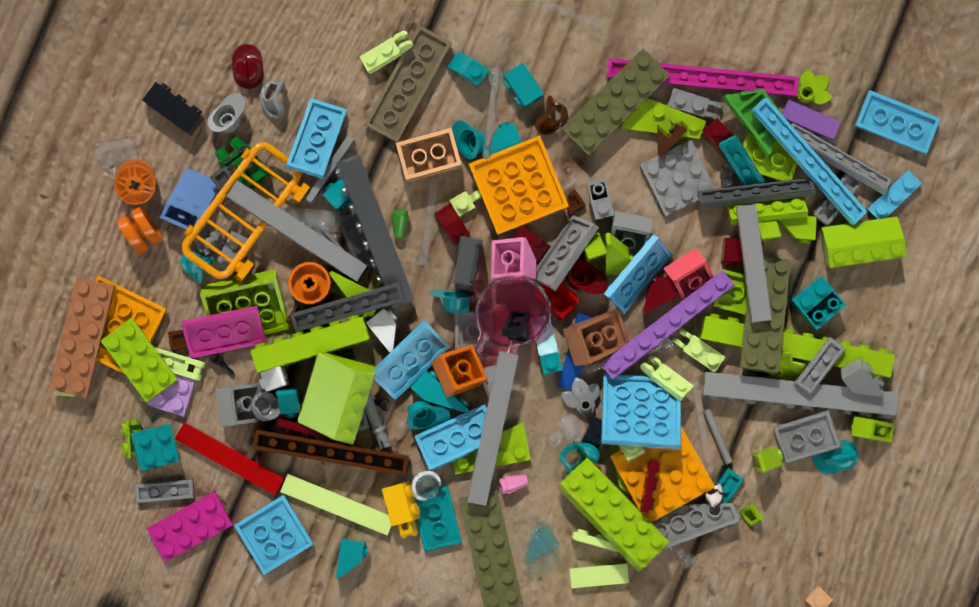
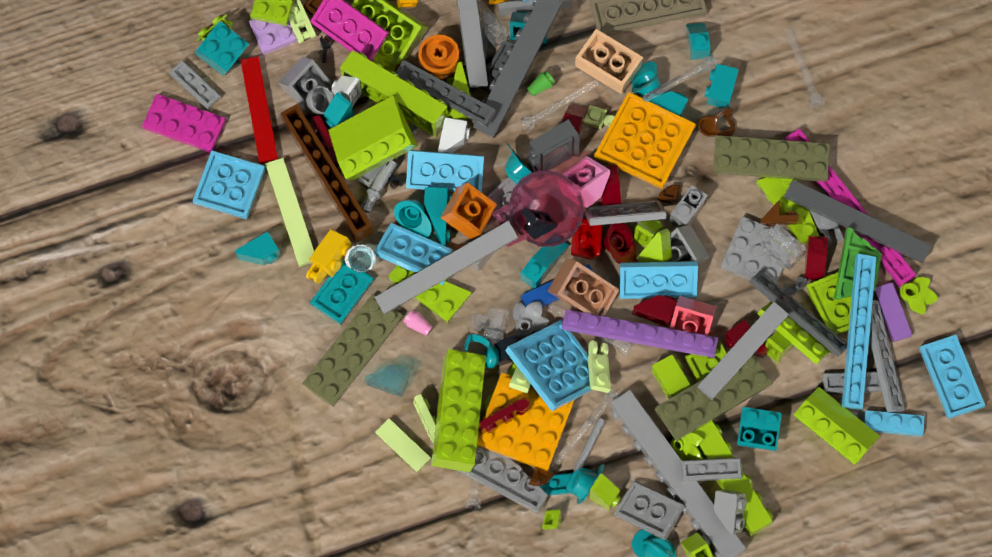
camera: 50 degrees right, 15 degrees down
yellowish green hinge [671,328,725,373] -> none
teal tile [719,135,765,185] -> none
lime slope [776,216,817,244] -> none
none -> teal piece [566,464,605,504]
none -> clear brick [761,224,807,271]
none -> dark grey tile [784,180,932,264]

